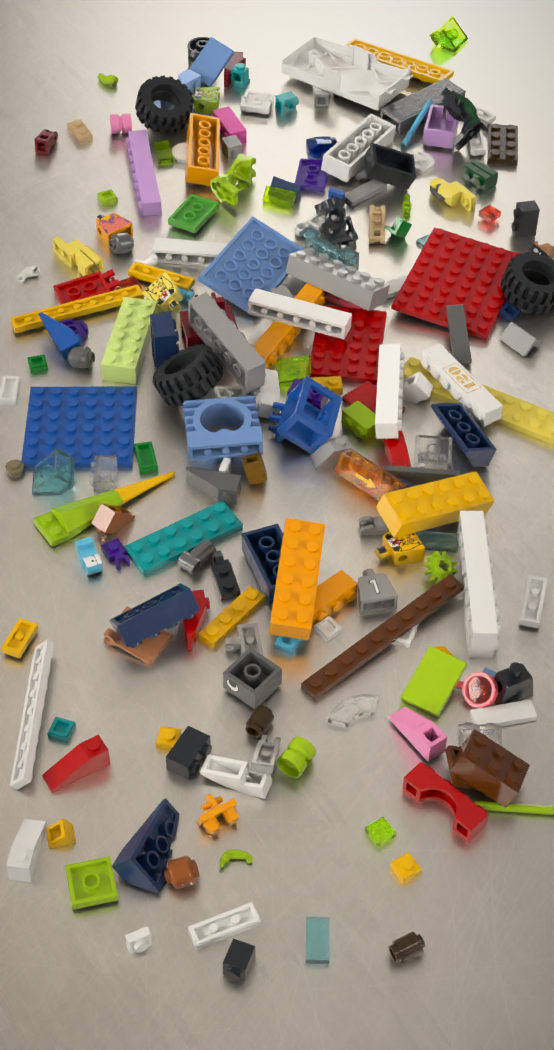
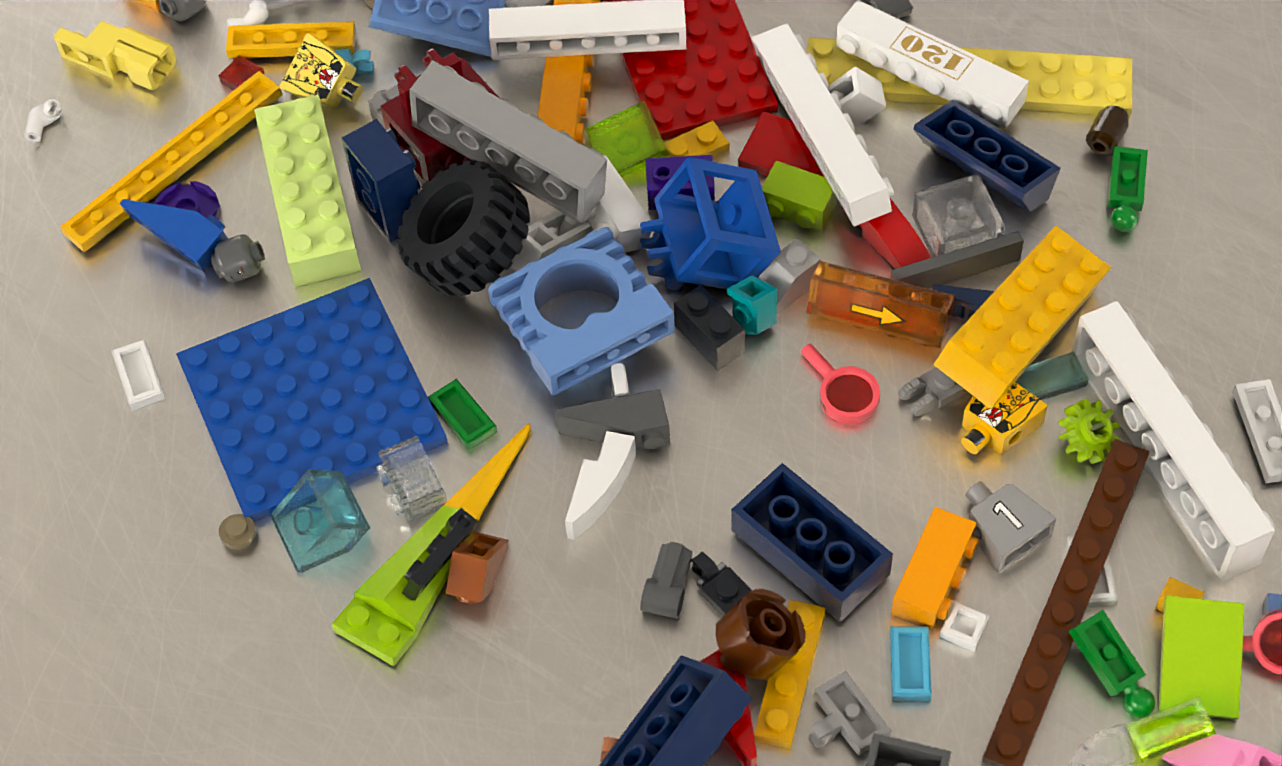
camera: 20 degrees left, 10 degrees up
green tile [27,354,48,373] -> none
red tile [53,269,120,304] -> none
medium azure leg [75,536,103,576] -> none
dark purple plate [101,538,130,570] -> none
teal plate [124,500,243,576] -> none
pearl gold brick [242,452,267,485] -> none
light orange brick [268,518,325,640] -> none
none -> black hinge [402,508,479,601]
none -> white slope [565,431,636,540]
none -> black brick [674,285,745,371]
none -> reddish brown brick [715,589,805,680]
none -> teal brick [727,275,777,335]
none -> piece [801,344,880,424]
none -> green plate [1068,610,1155,718]
none -> dark brown brick [1086,105,1129,155]
none -> green plate [1107,146,1148,232]
none -> clear neon green tile [1126,697,1216,762]

